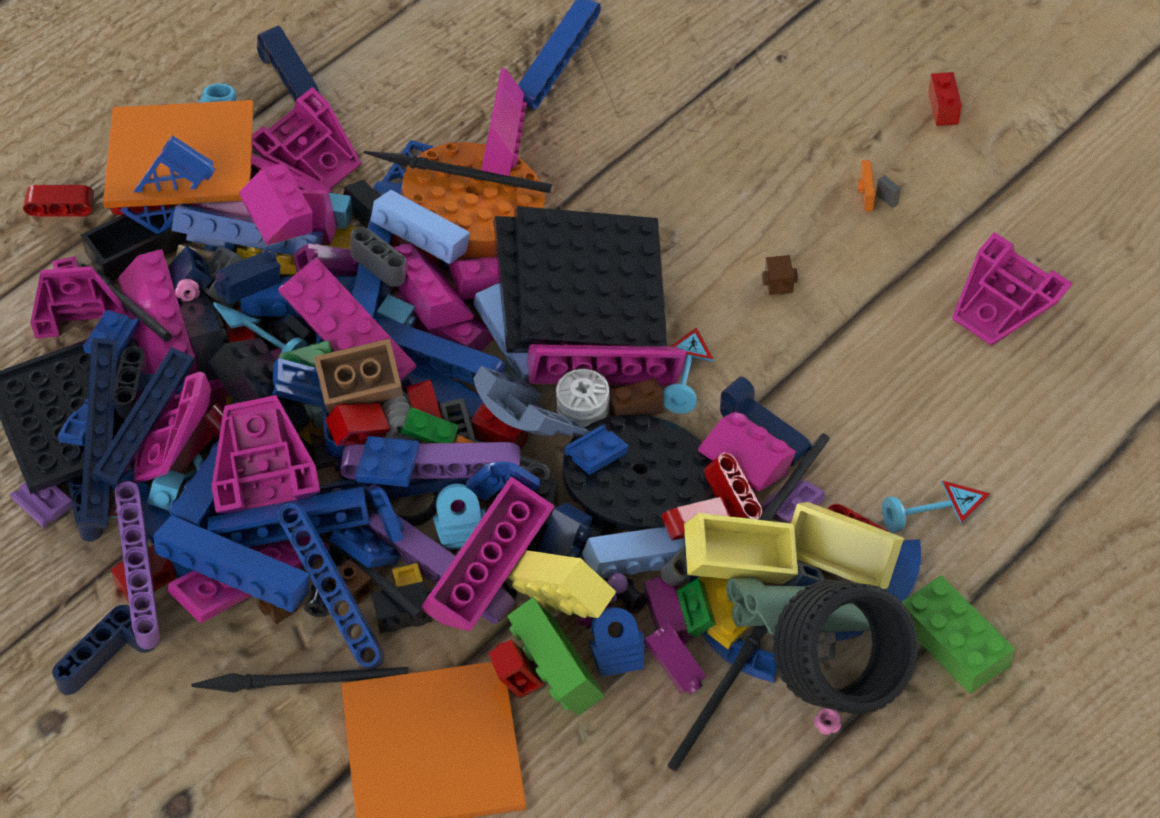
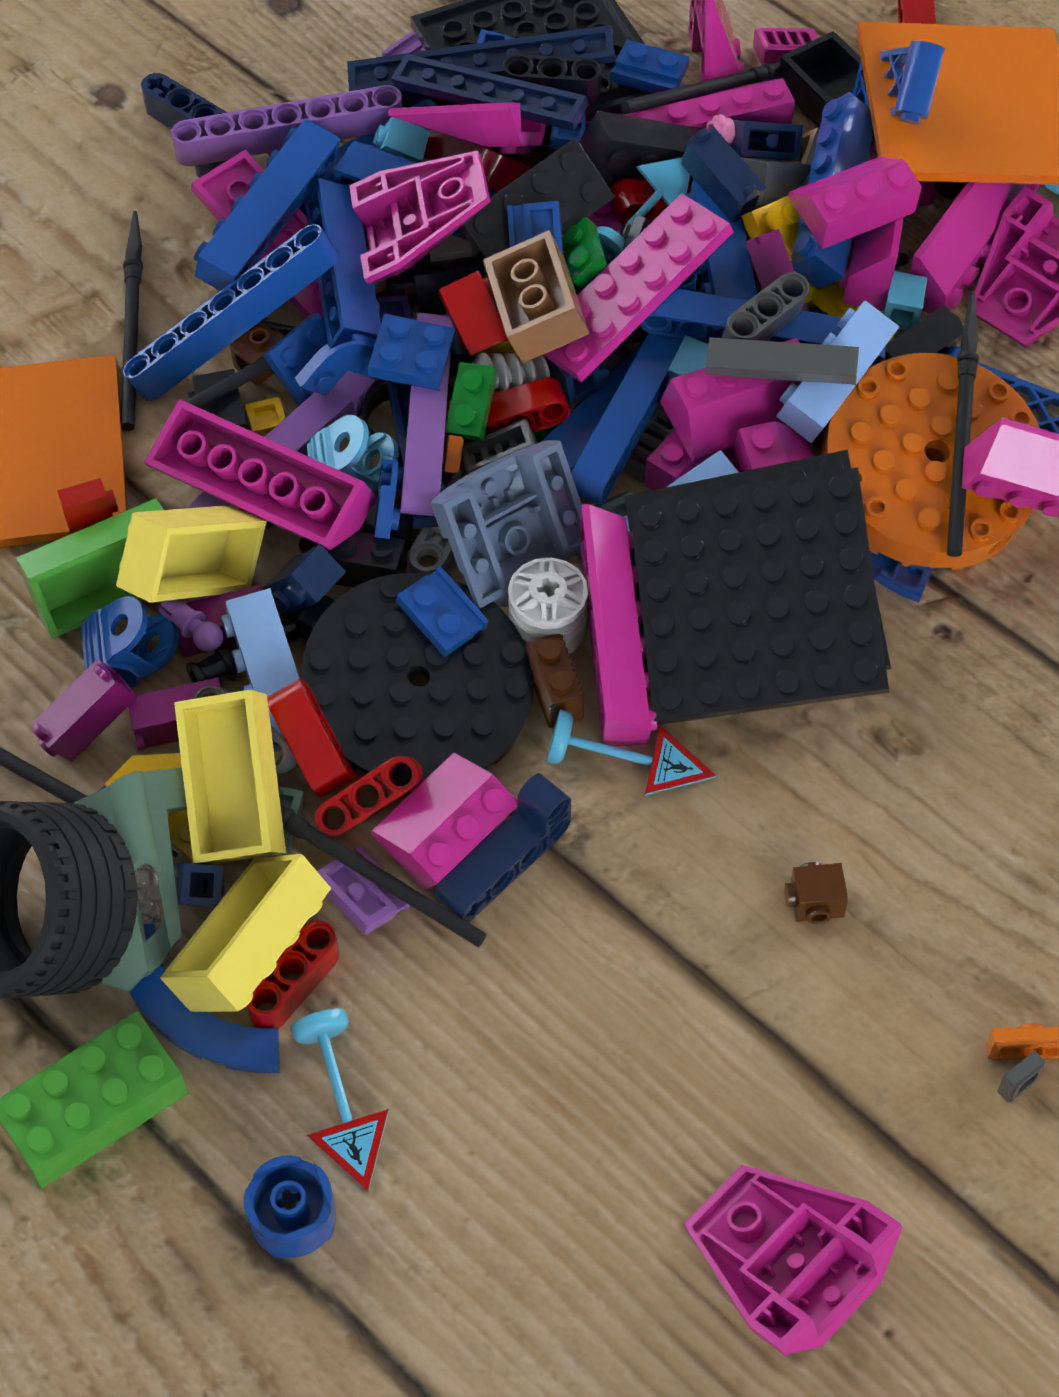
camera: 90 degrees right, 5 degrees up
green plate [676,578,716,638] -> none
none -> blue brick [244,1155,336,1258]
none -> dark grey tile [706,337,859,385]

